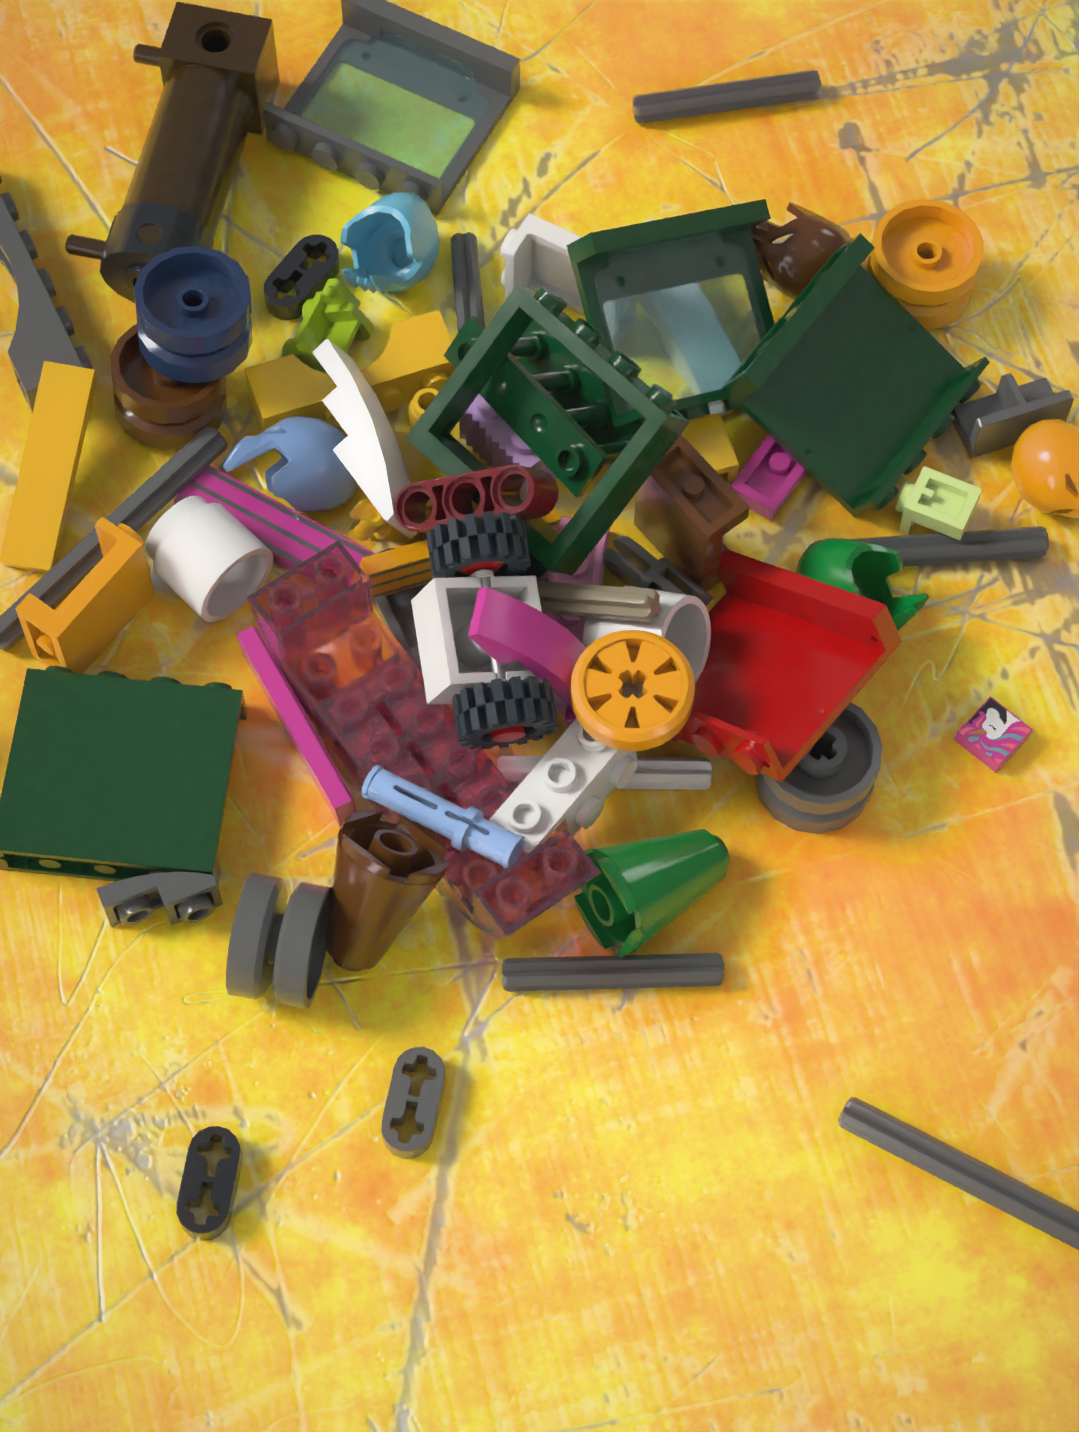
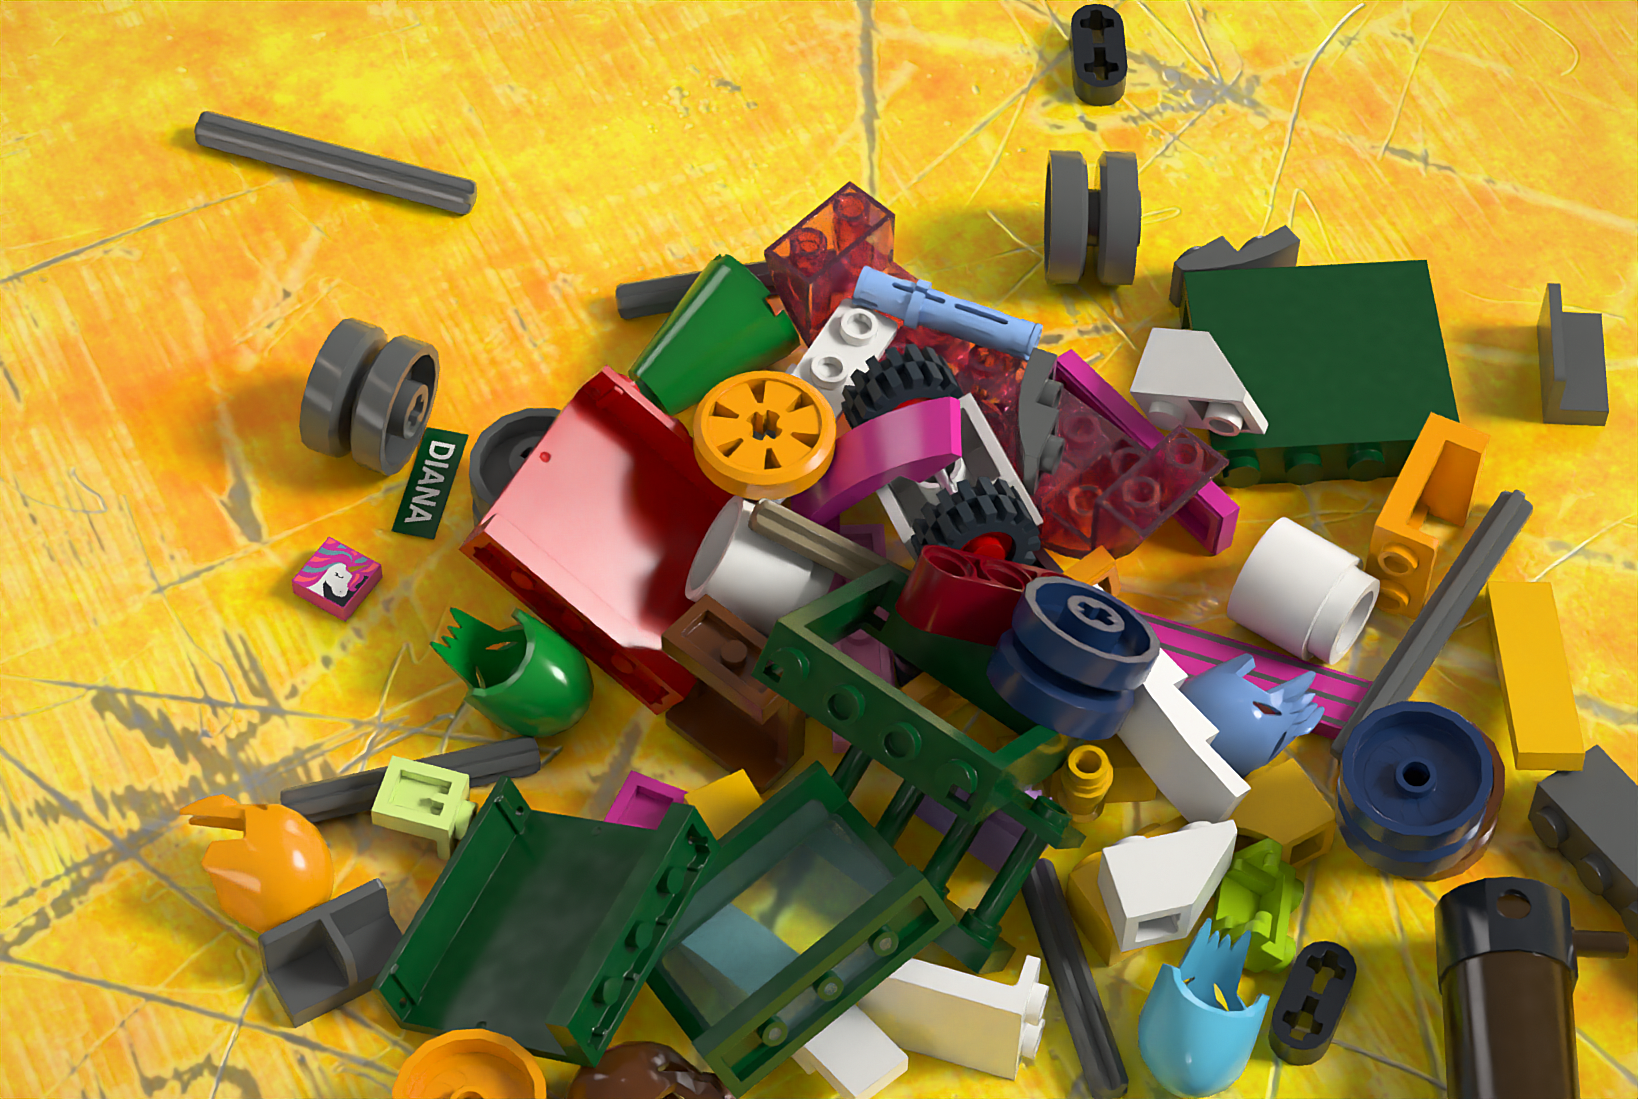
camera: 170 degrees right, 10 degrees down
reddish brown cone [325,810,449,972] -> none
dark grey beam [381,1047,445,1159] -> none
none -> dark grey wheel [299,317,440,476]
none -> dark green sticker [391,427,469,540]
none -> dark blue wheel [986,576,1160,740]
none -> dark grey slope [1015,347,1065,496]
none -> white slope [1097,819,1237,952]
none -> white slope [1129,327,1268,436]

